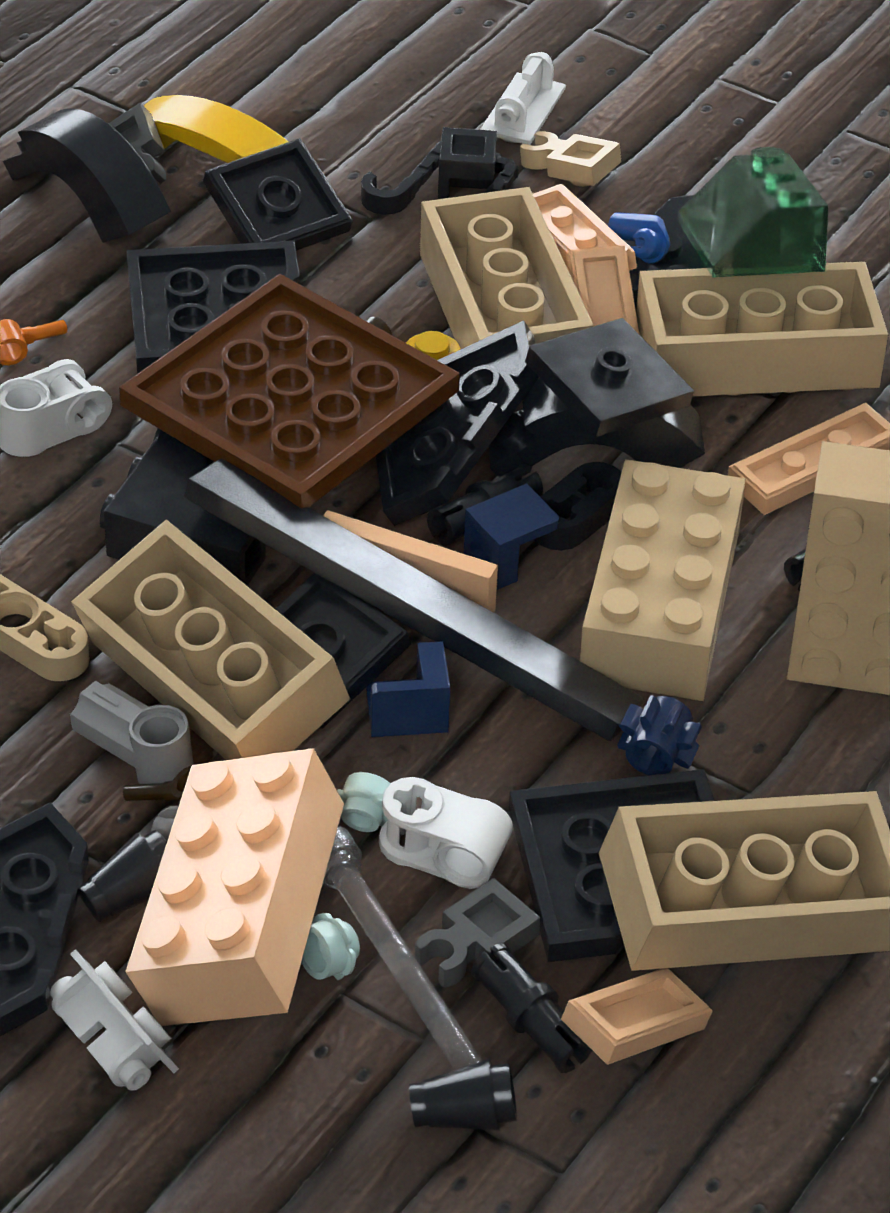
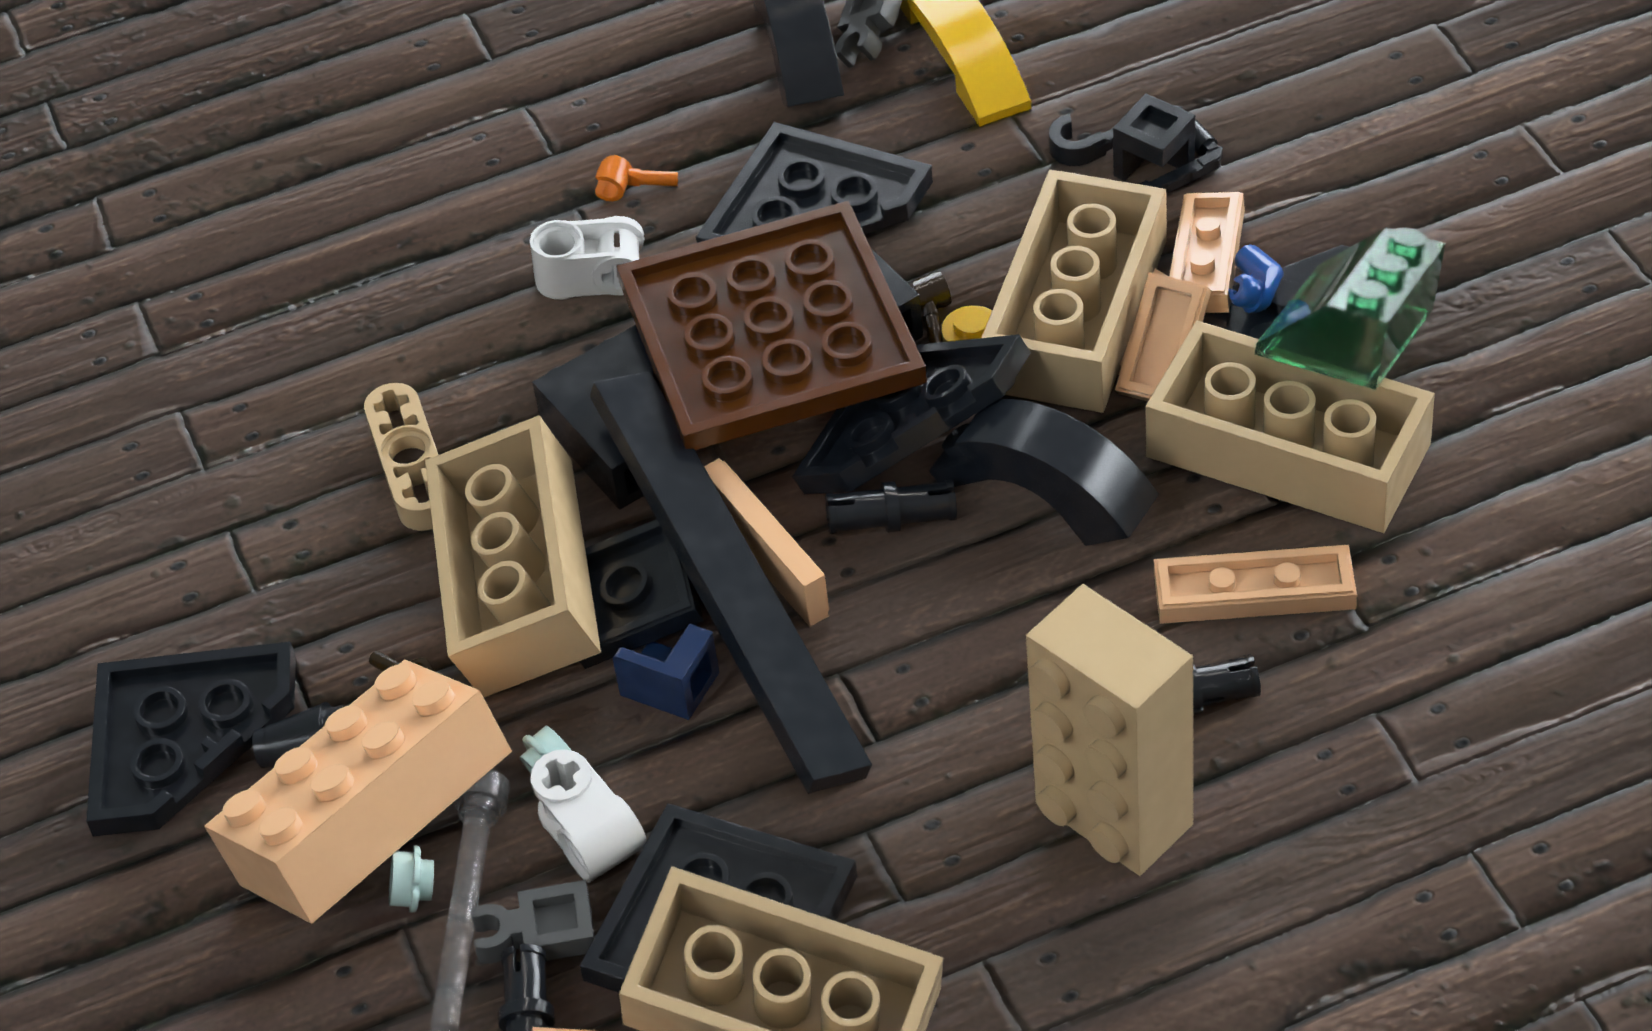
camera: 40 degrees right, 5 degrees up
white hinge [50,949,179,1091] -> none
light grey piece [70,681,194,784] -> none
black plate [203,138,353,251] -> none
dark blue panel [464,483,559,590] -> none
white hinge [481,52,566,145] -> none
tan plate [520,131,621,187] -> none
black plate [525,318,694,437] -> none
black beam [534,462,622,551] -> none
tan brick [580,459,746,701] -> none
dark blue gear [617,695,702,775] -> none

